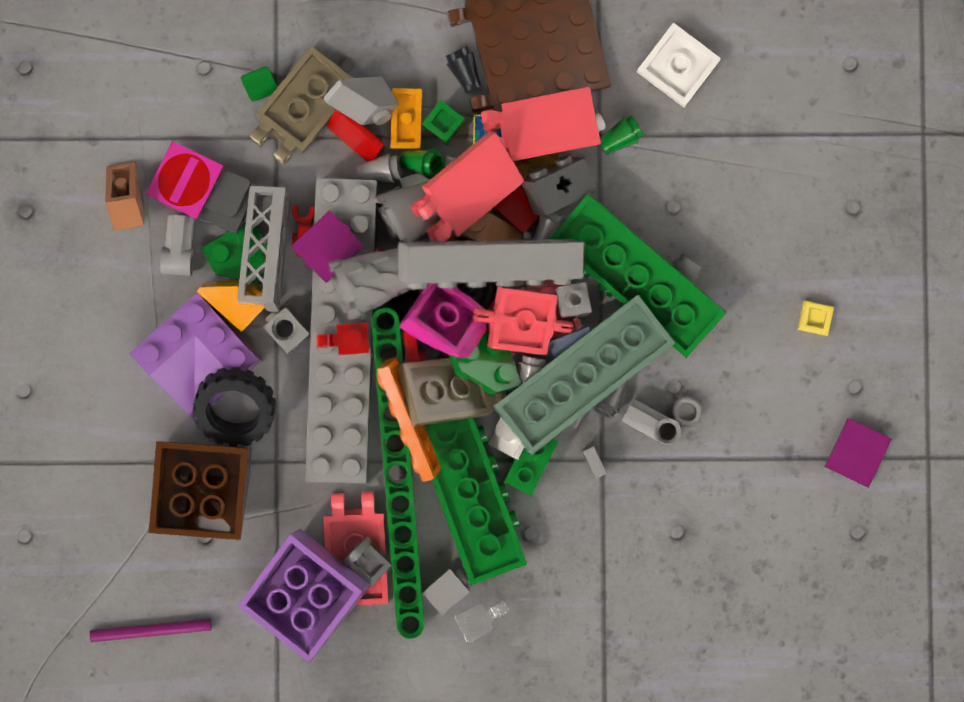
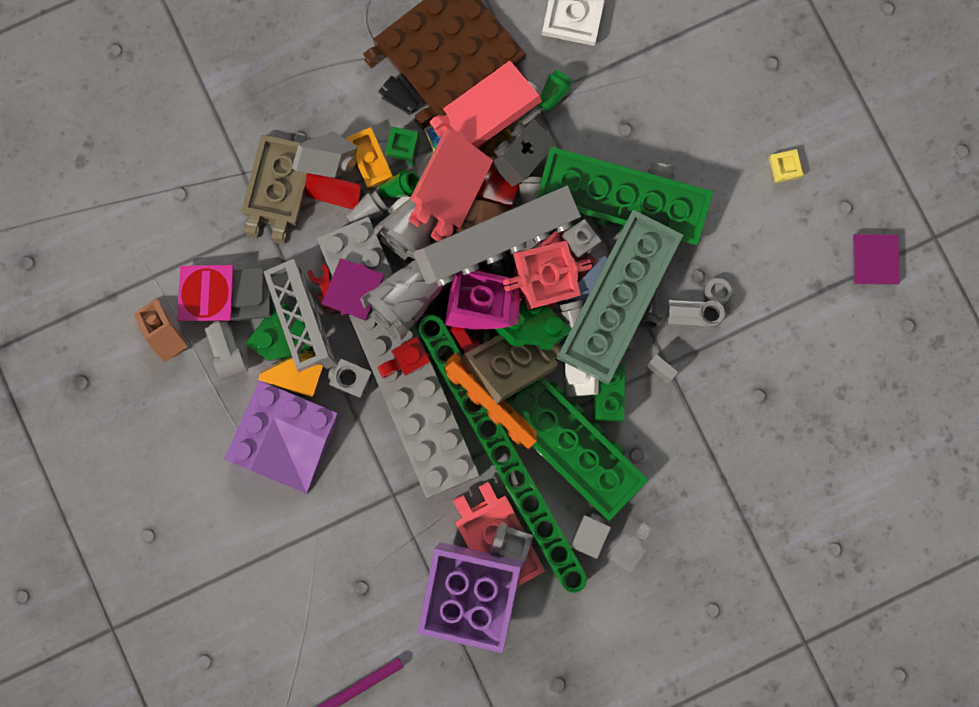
camera: 25 degrees left, 5 degrees down
reddish brown slope [149,441,252,540] -> none
black tyre [192,367,276,447] -> none
green slope [240,66,277,102] -> none

